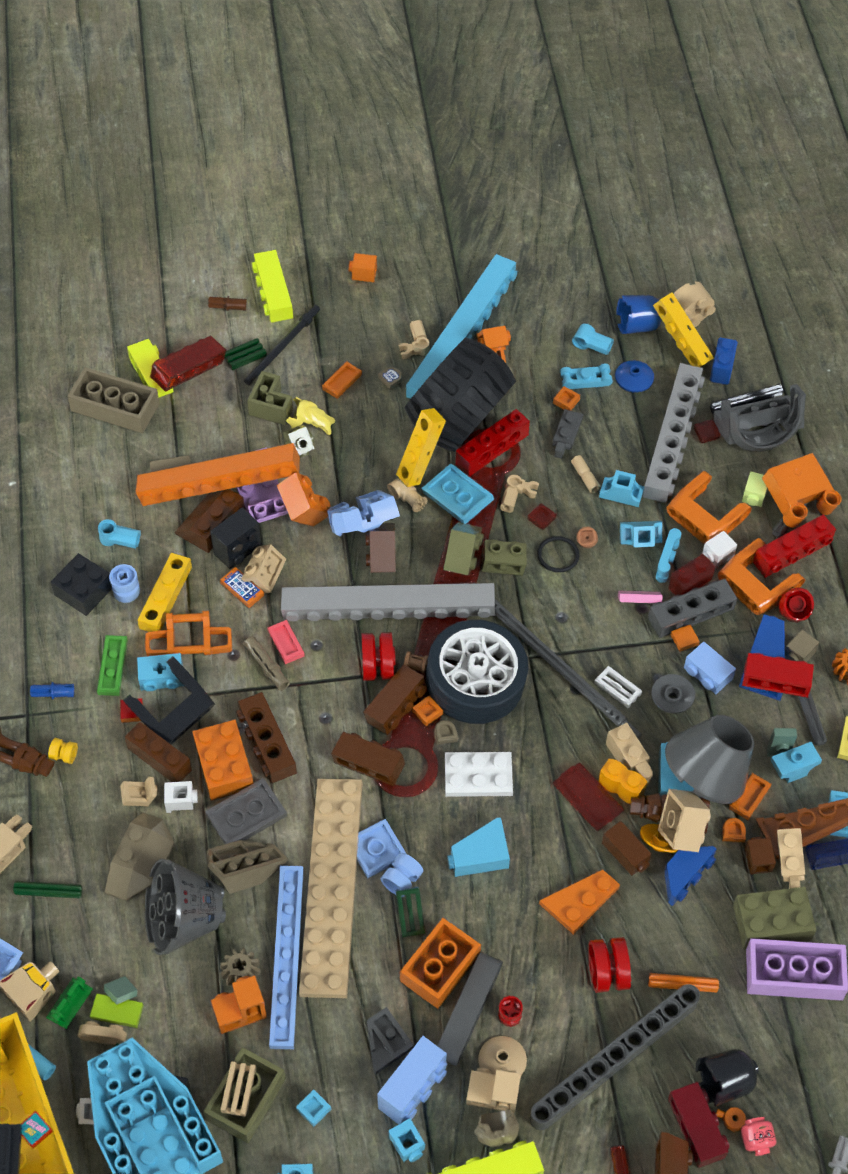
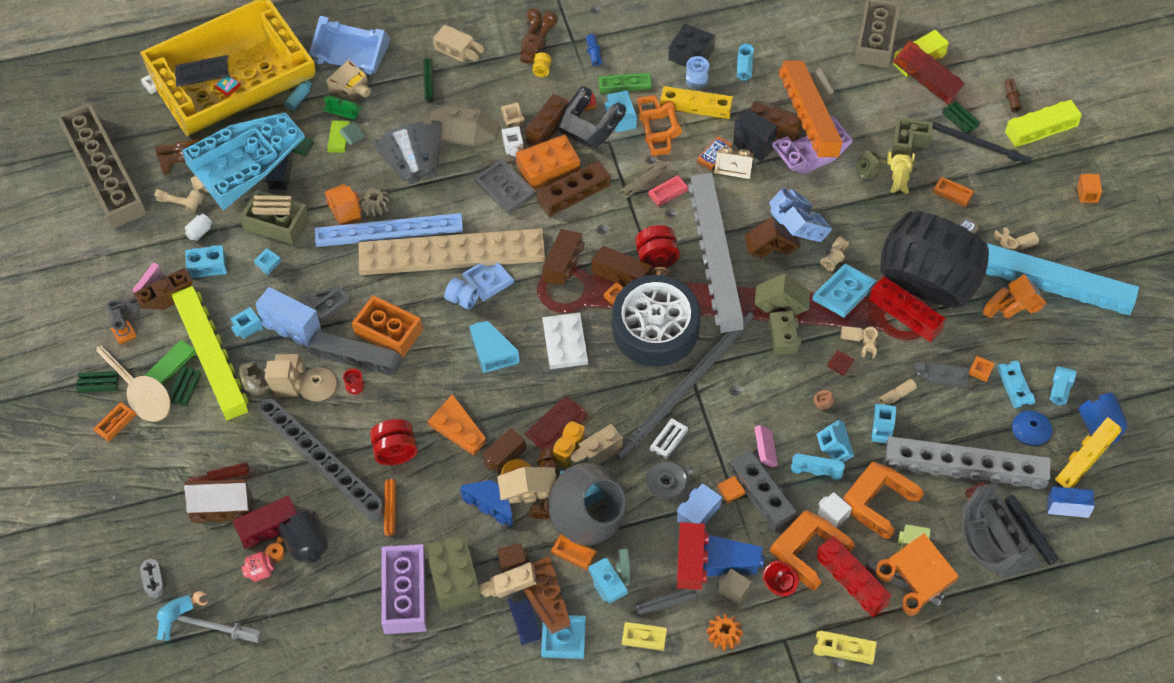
camera: 85 degrees right, 0 degrees up
tan plate [77,1021,127,1045] -> none
dark tan wedge [206,840,288,894] -> none
orange brick [277,473,330,527] -> none
dark green tile [395,886,425,938] -> none
yellow piece [396,408,446,487] -> none
dark tan tile [433,720,459,745] -> none
black piece [537,536,580,572] -> none
clear red brick [668,554,715,596] -> none
tan brick [672,282,716,327] -> none
orange tile [722,818,746,842] -> none

